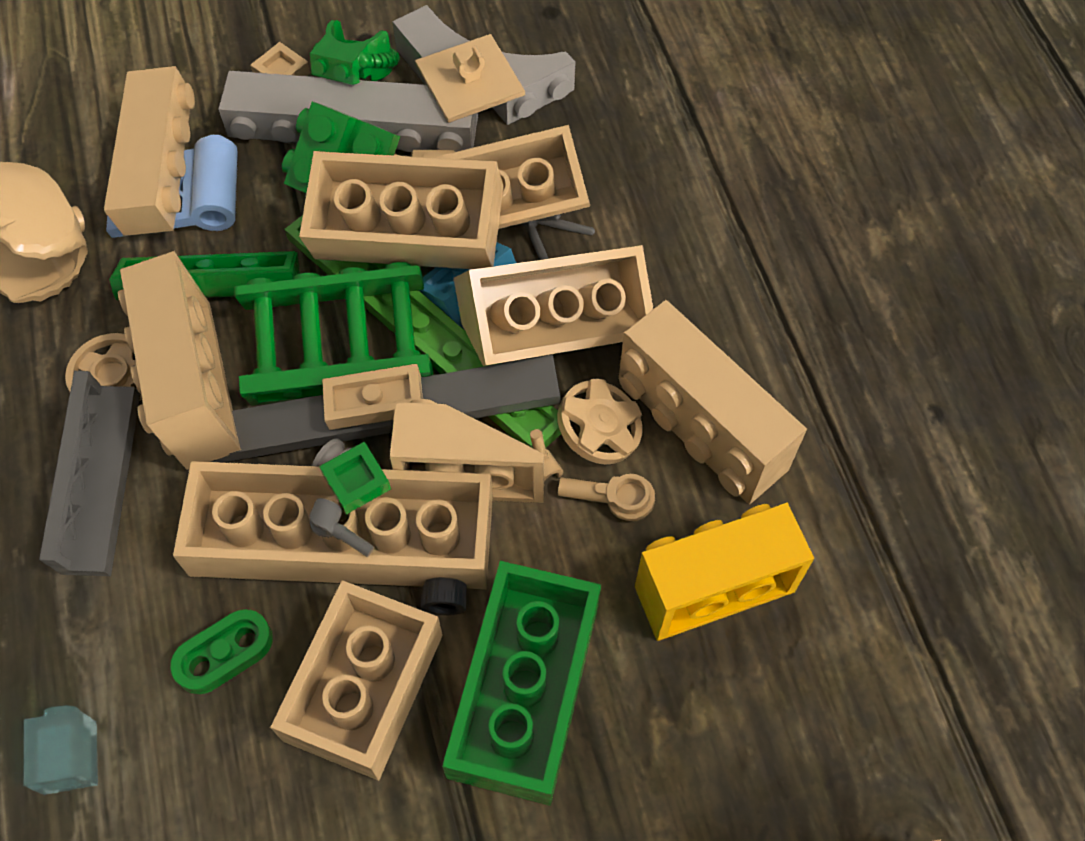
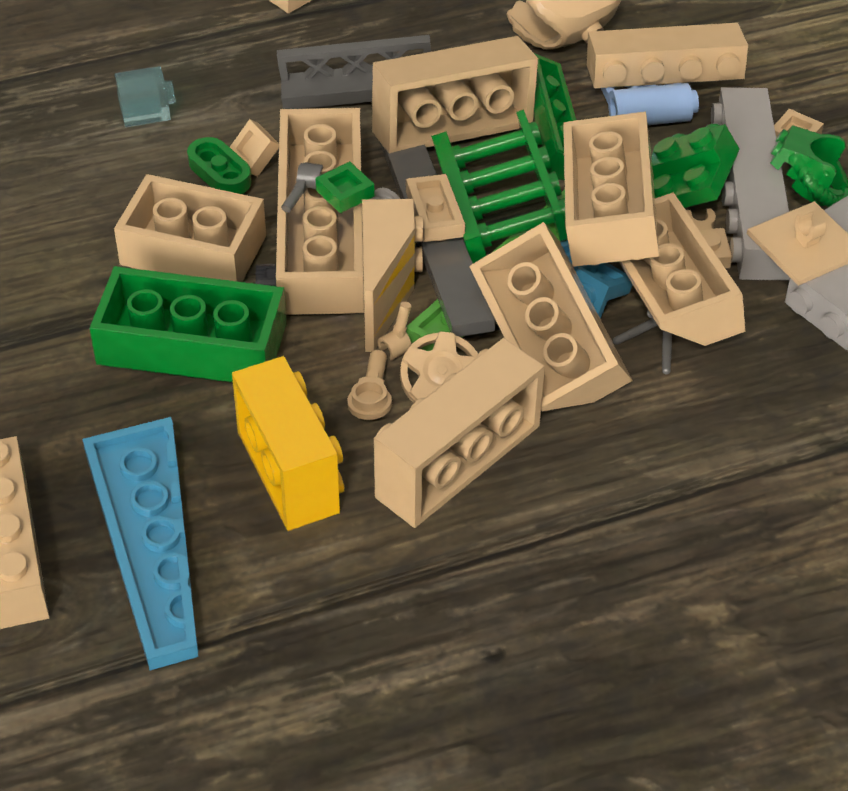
camera: 85 degrees right, 15 degrees down
none -> dark azure wing [82,417,199,670]
none -> tan plate [230,119,279,177]

